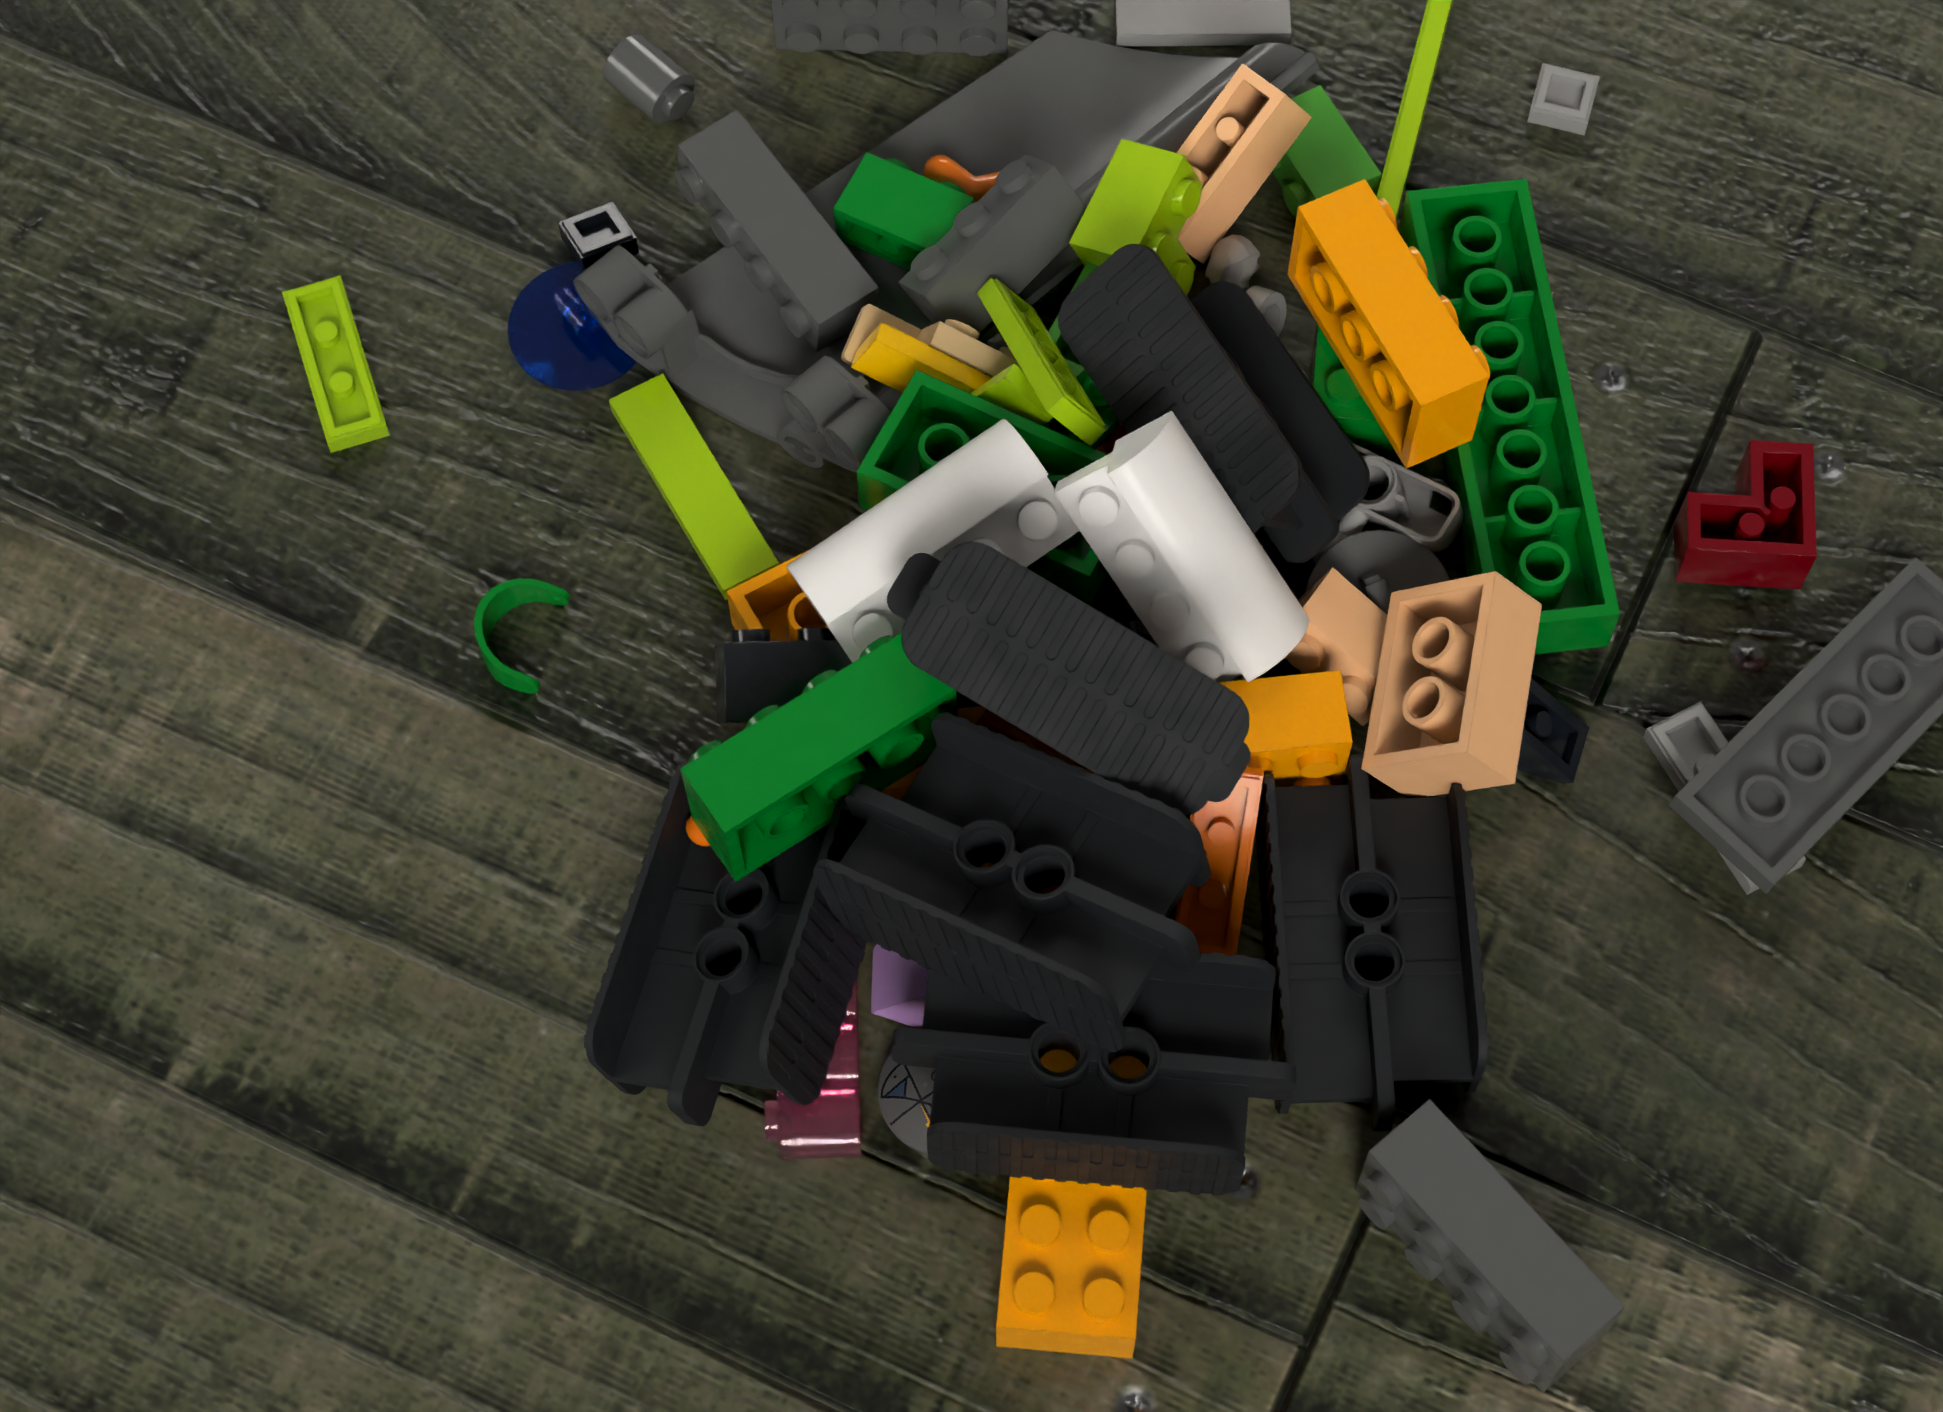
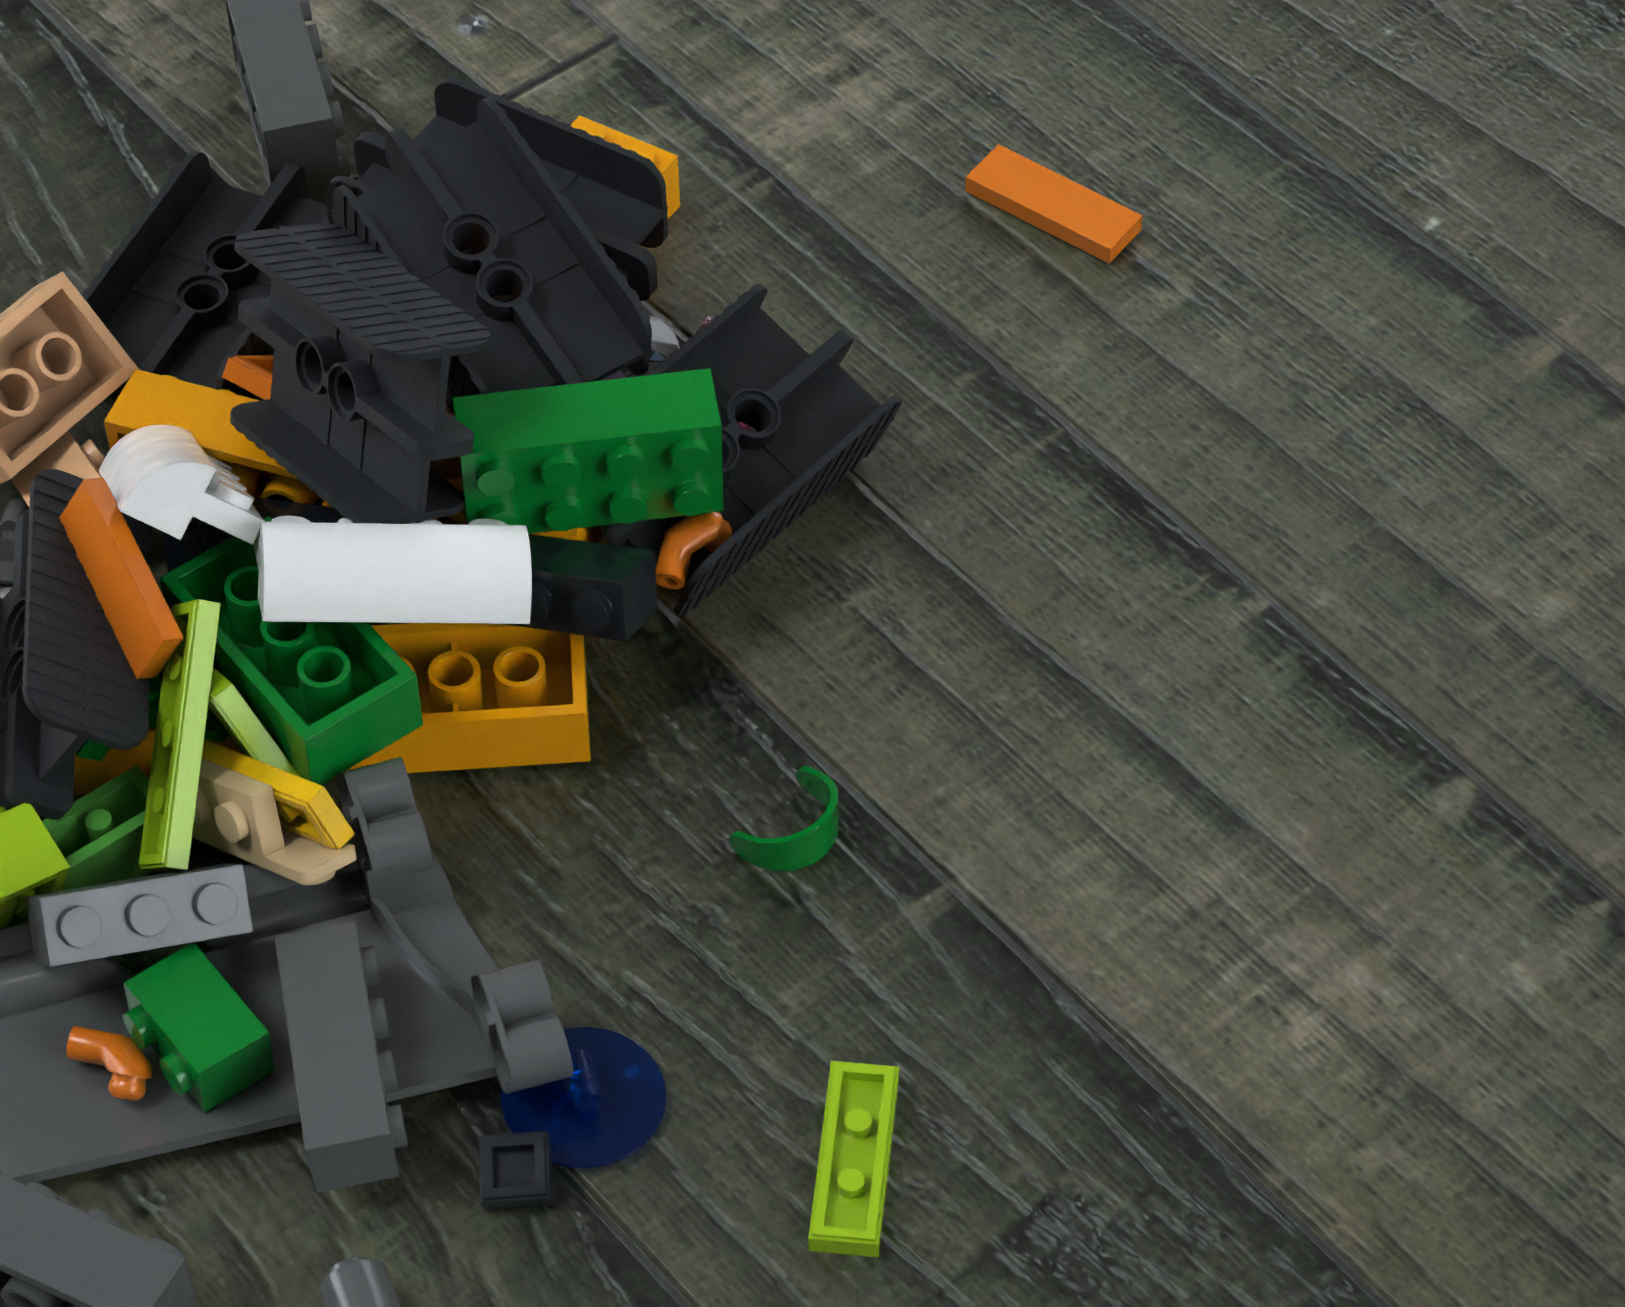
camera: 155 degrees left, 15 degrees down
lime tile [609,373,779,600] -> none
none -> orange tile [59,478,184,679]

